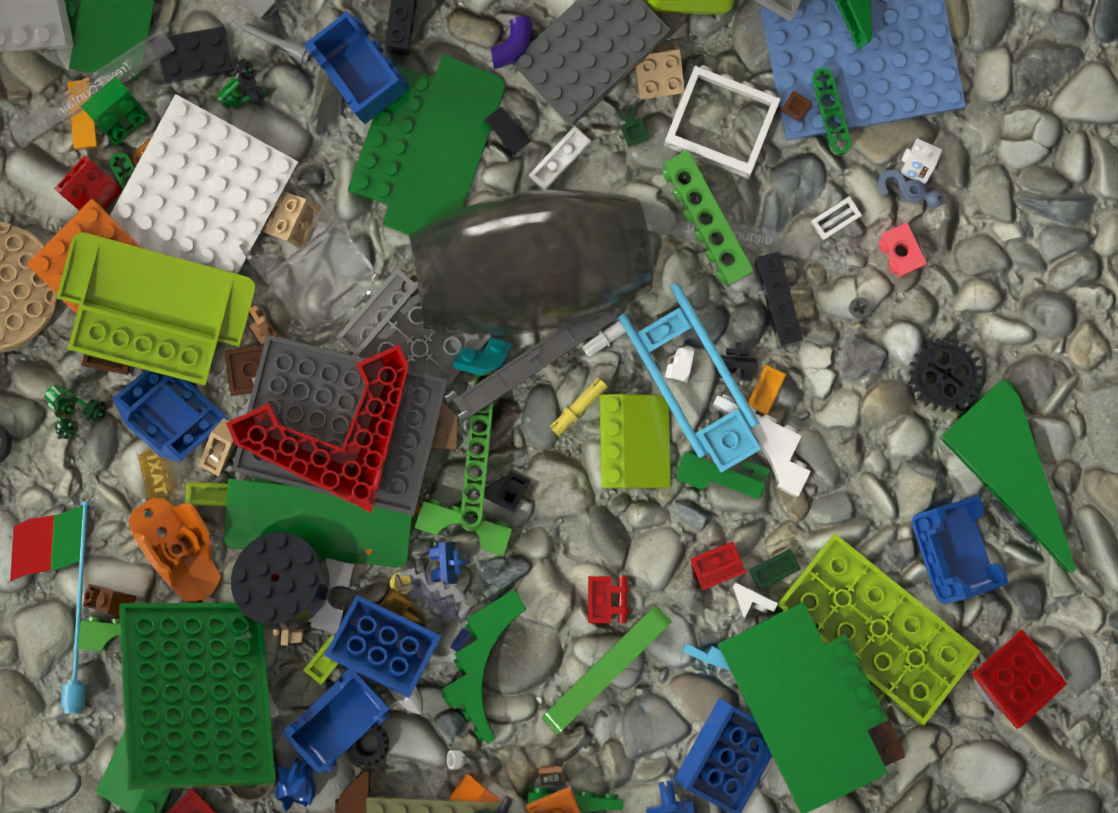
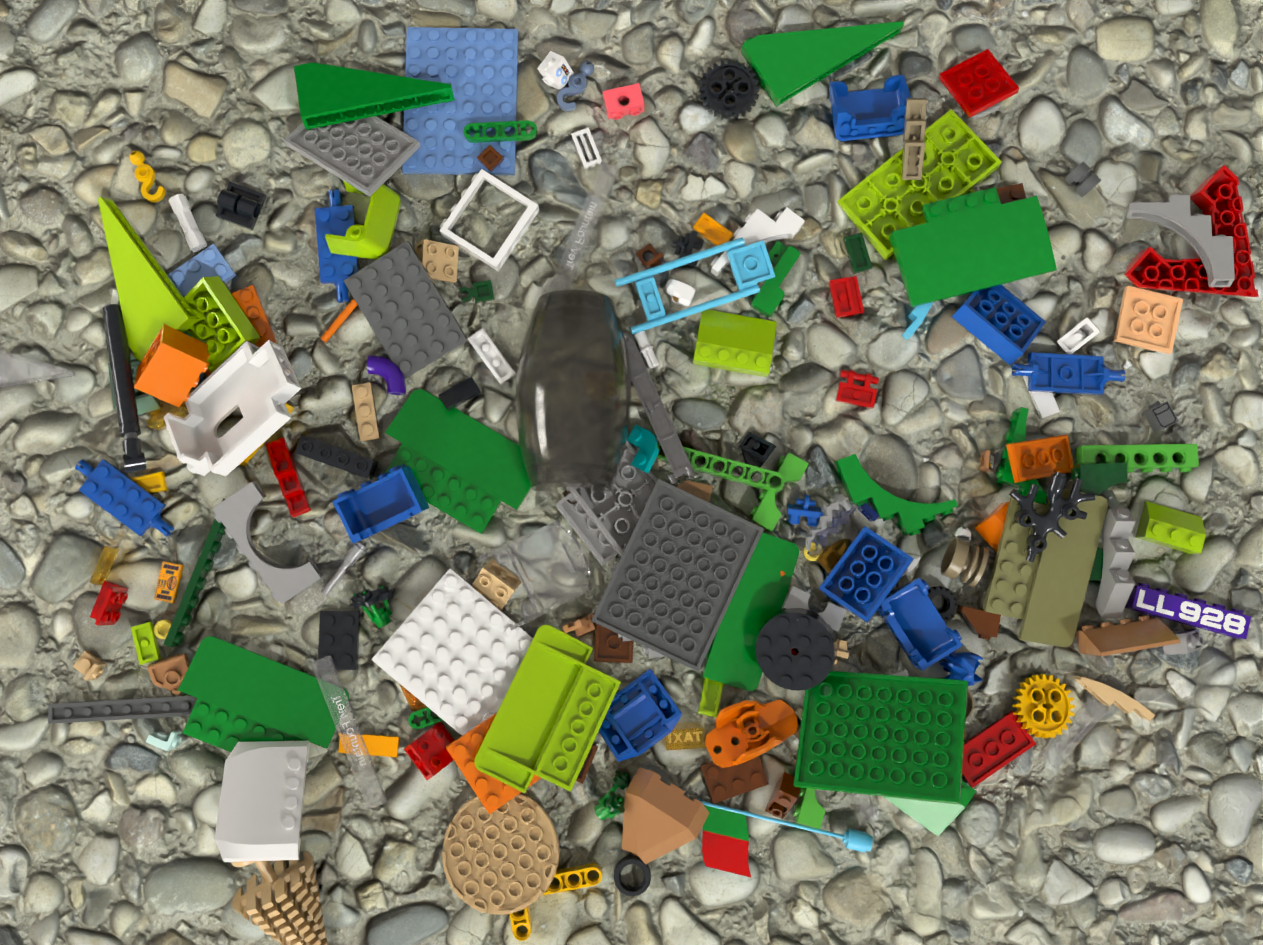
camera: 85 degrees left, 0 degrees up
green slope [80,77,150,146] -> none
tan arch [199,418,237,476] -> none
red wedge [226,344,409,513] -> none
lime plate [303,634,339,685] -> none
bright green beam [541,605,672,735] -> none
light yellow pin [549,378,608,437] -> none
bright green brick [662,150,754,287] -> none
white slope [732,583,778,618] -> none
black brick [755,251,803,349] -> none
dark grey bush [848,297,871,318] -> none
none -> tan plate [351,382,381,442]
none -> medium nougat panel [622,767,709,864]
none -> reddish brown bracket [635,243,664,269]
none -> reddish brown plate [700,756,769,804]
none -> dark tan slope [902,98,927,180]
none -> dark tan wheel [940,537,989,586]

